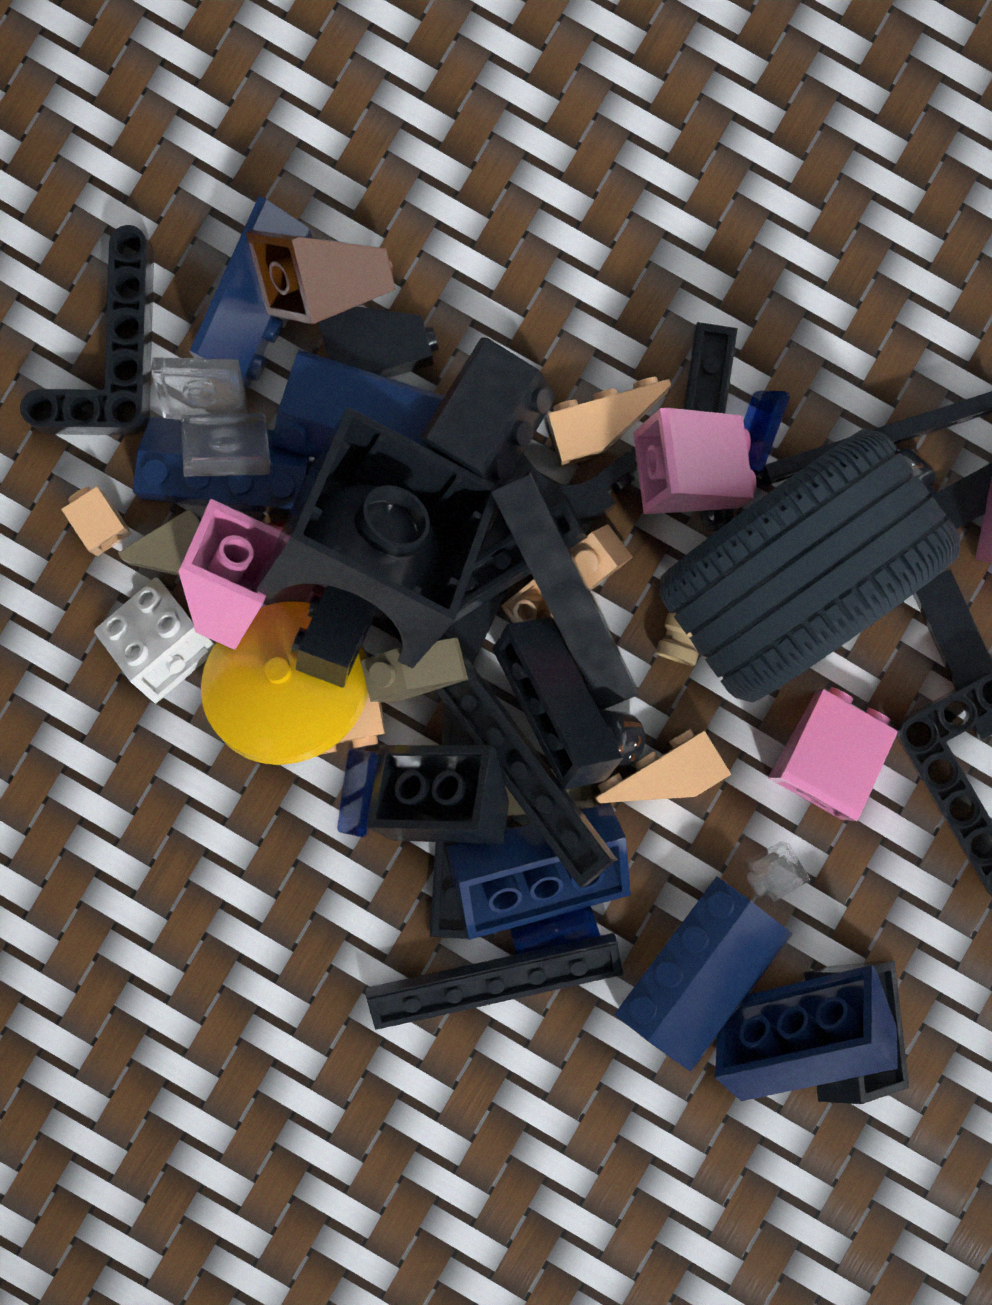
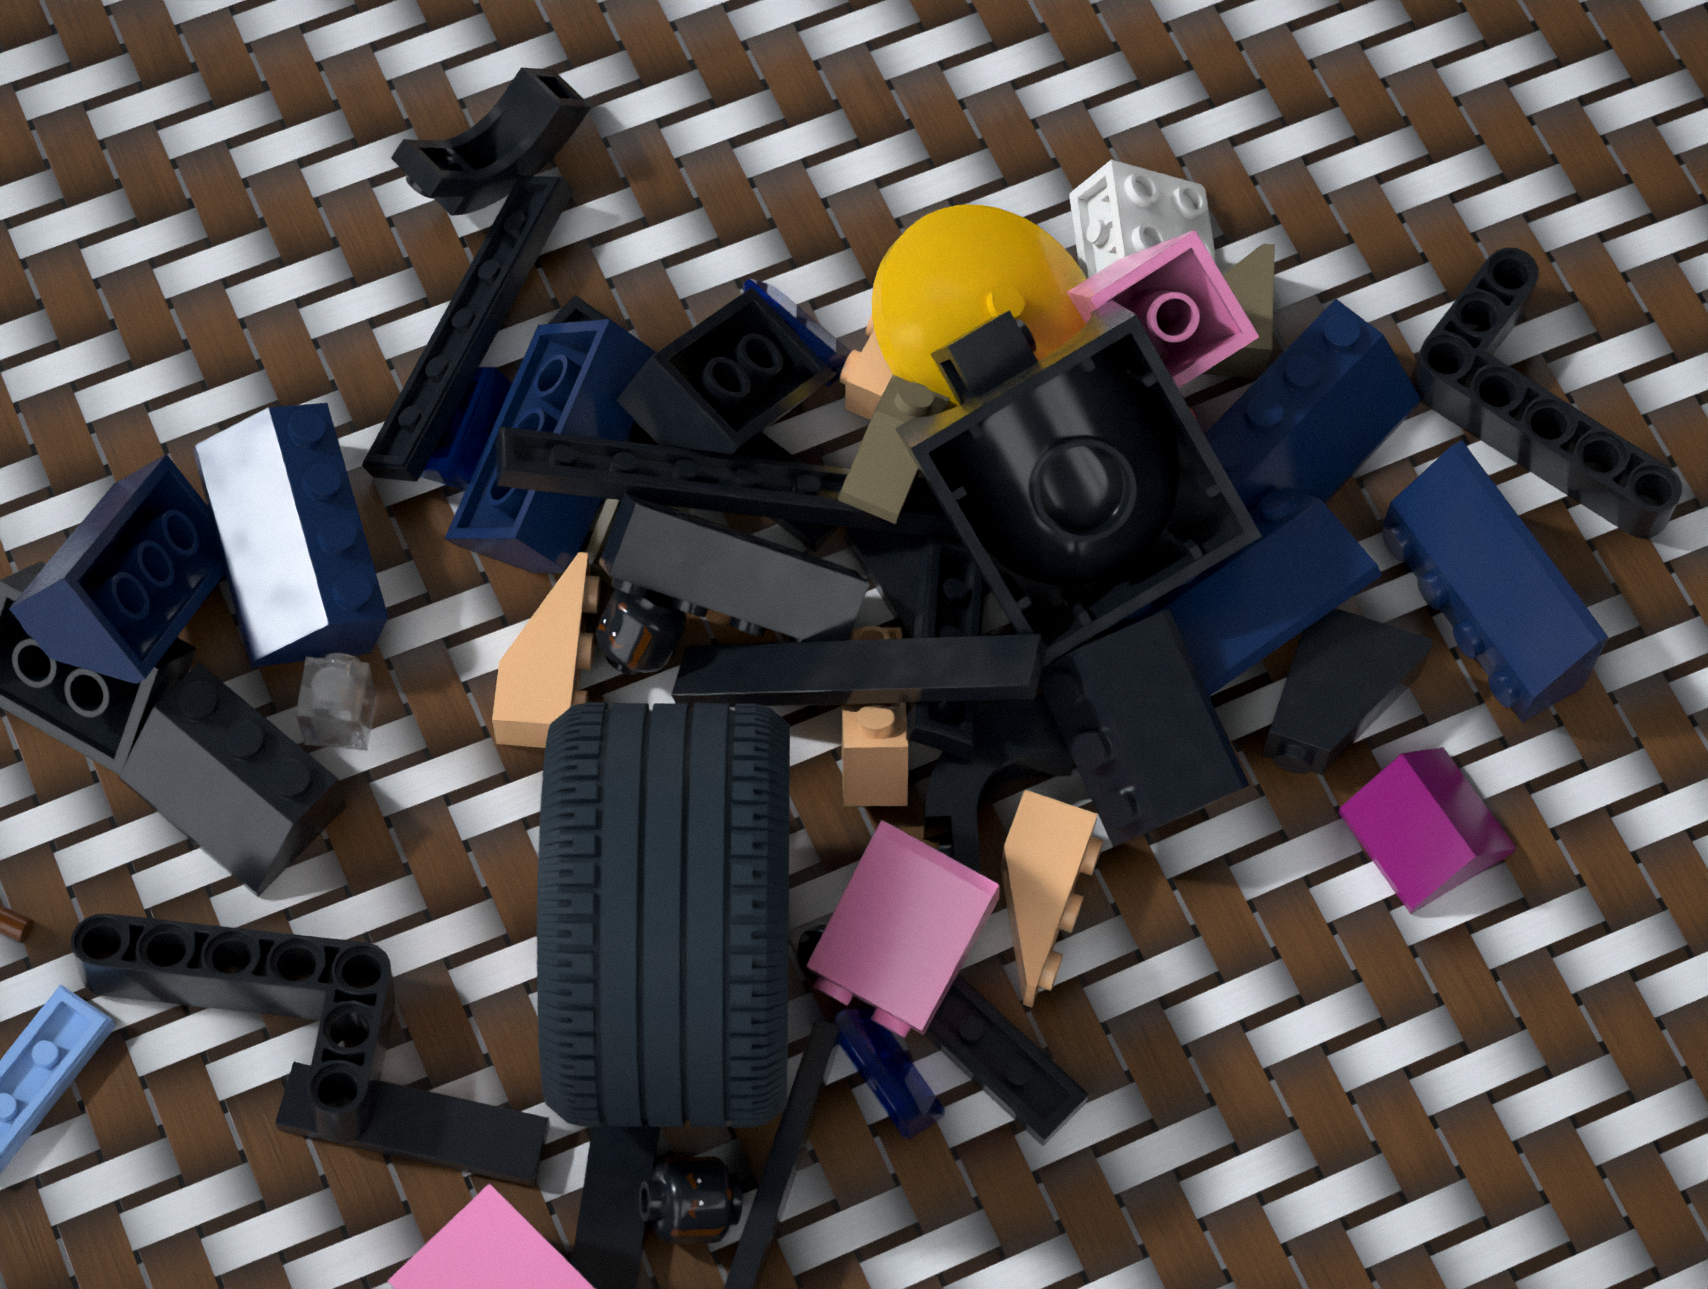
camera: 125 degrees right, 20 degrees down
light nougat brick [61,486,132,556] -> none
clear tile [151,357,248,420] -> none
clear tile [181,413,270,477] -> none
reddish brown slope [246,230,396,324] -> none
bright pink slope [768,687,898,821] -> none
none -> black slope [119,663,346,897]
none -> black arch [391,67,592,216]
none -> magenta slope [1338,747,1517,914]

